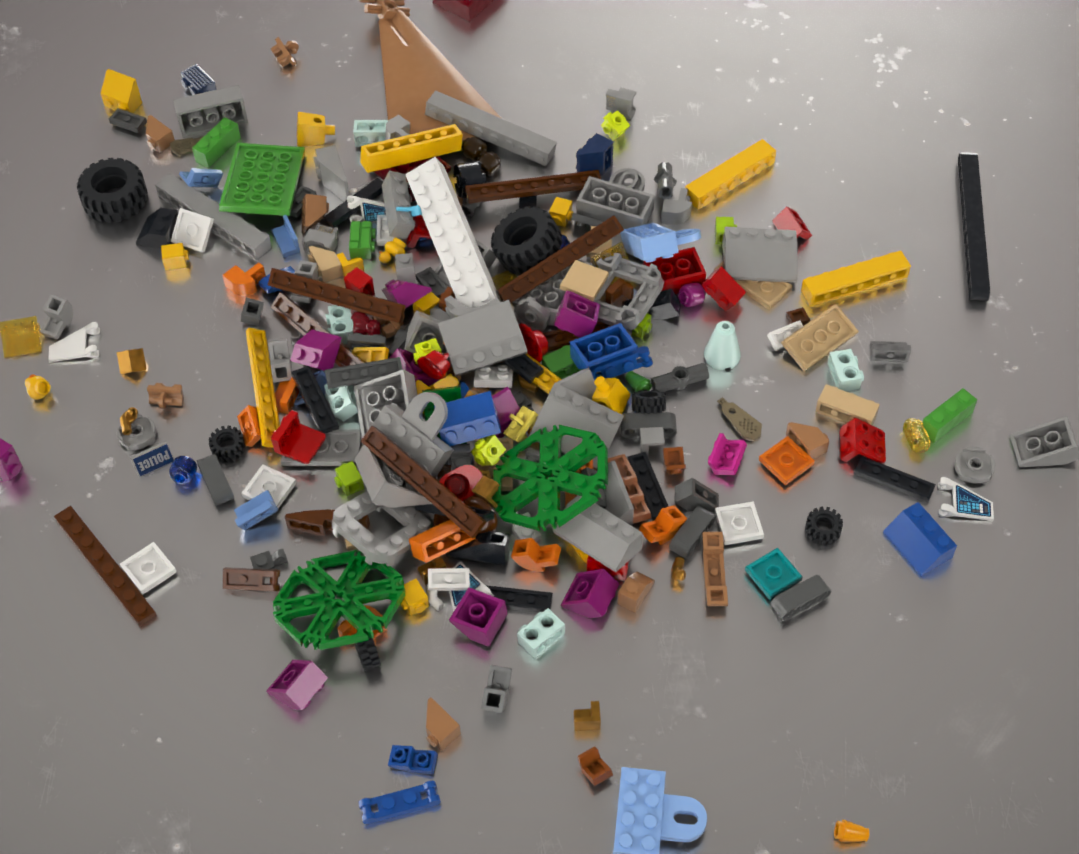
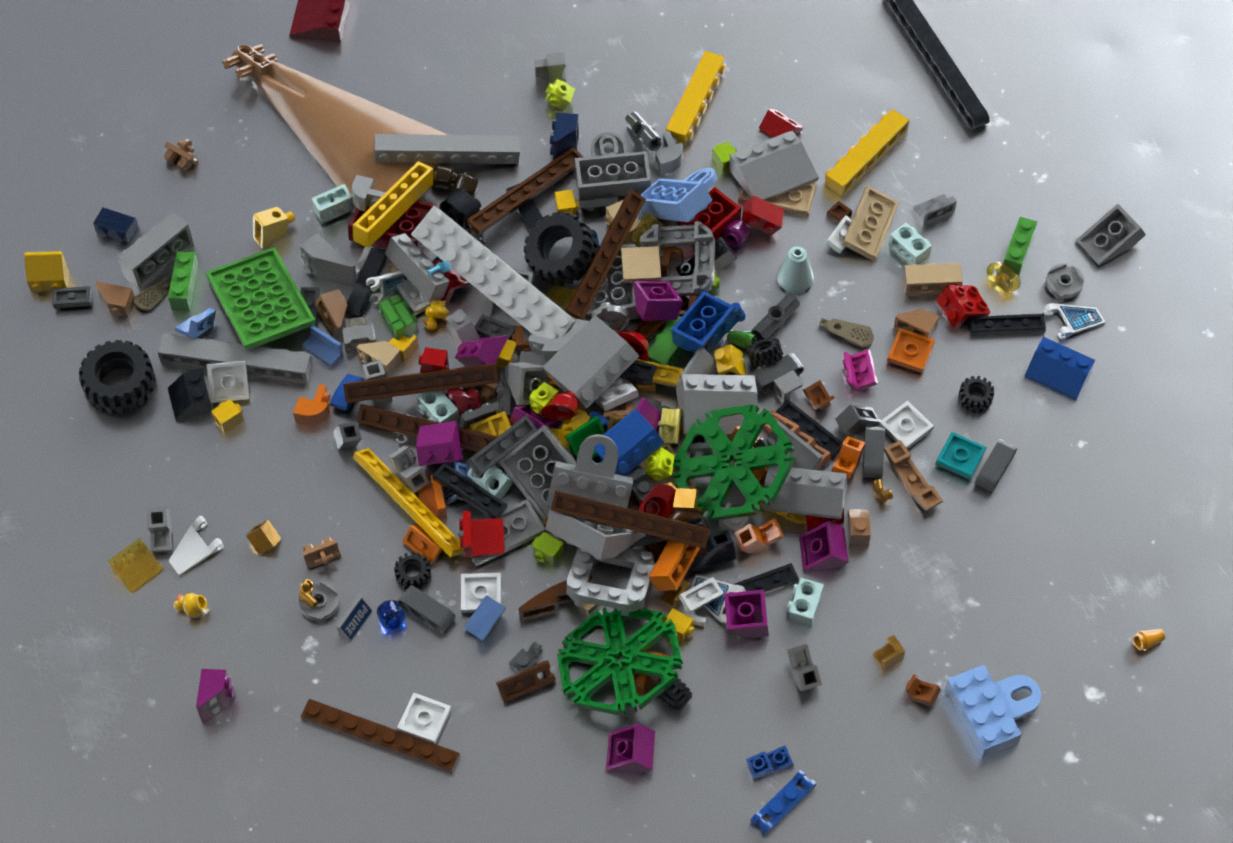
camera: 30 degrees left, 5 degrees up
medium nougat slope [426,697,461,751] -> none

